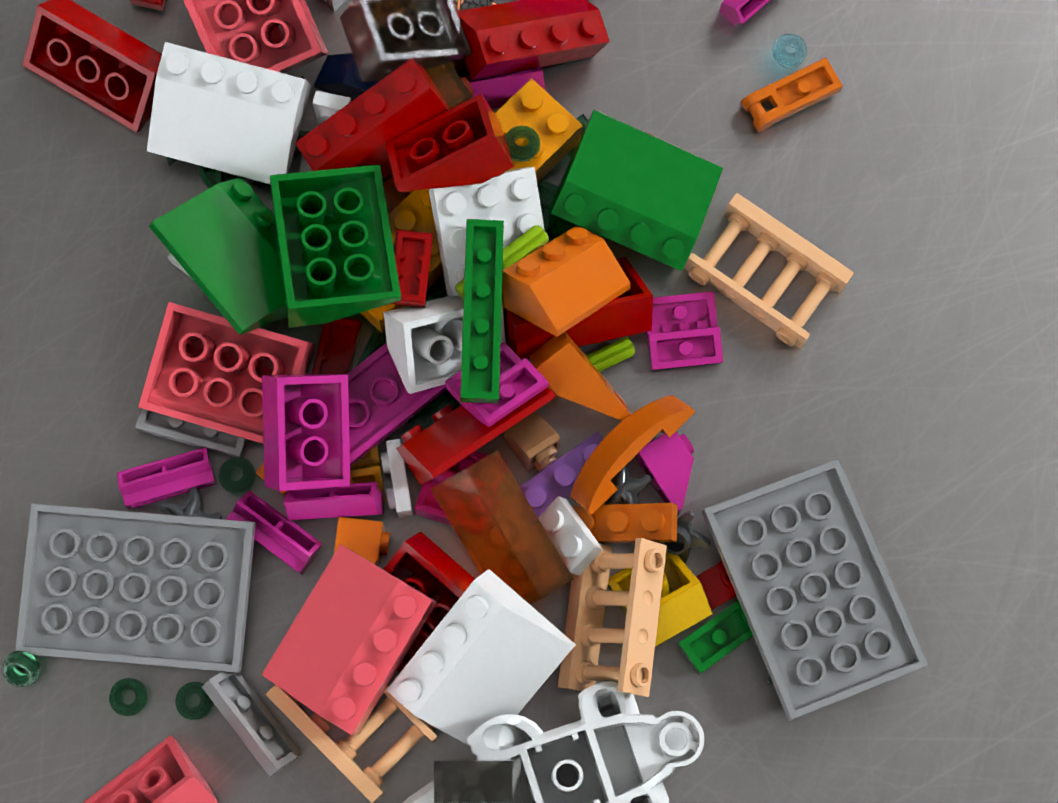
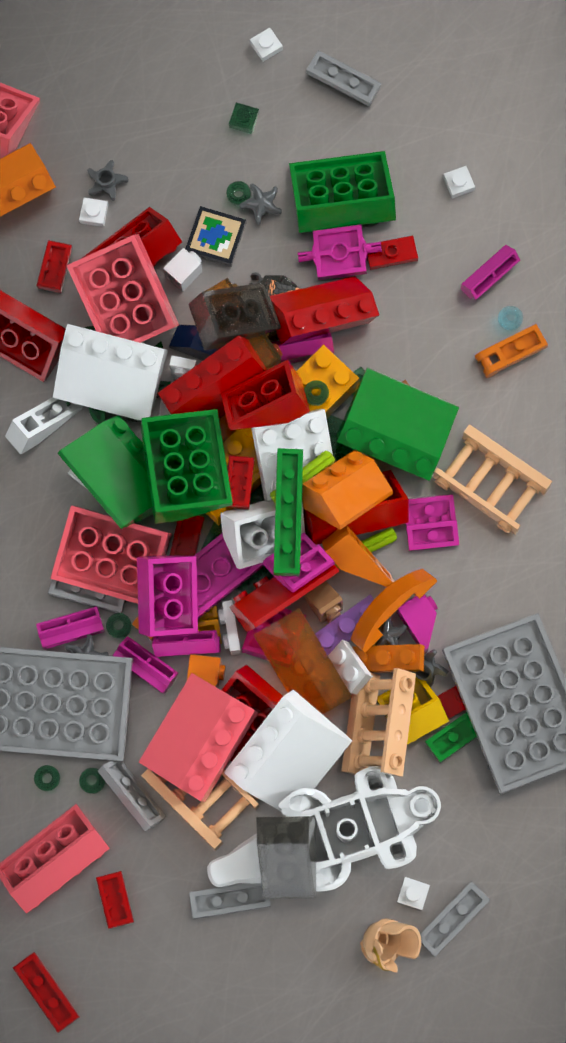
camera: 10 degrees right, 0 degrees up
none -> white slope [5,397,83,454]

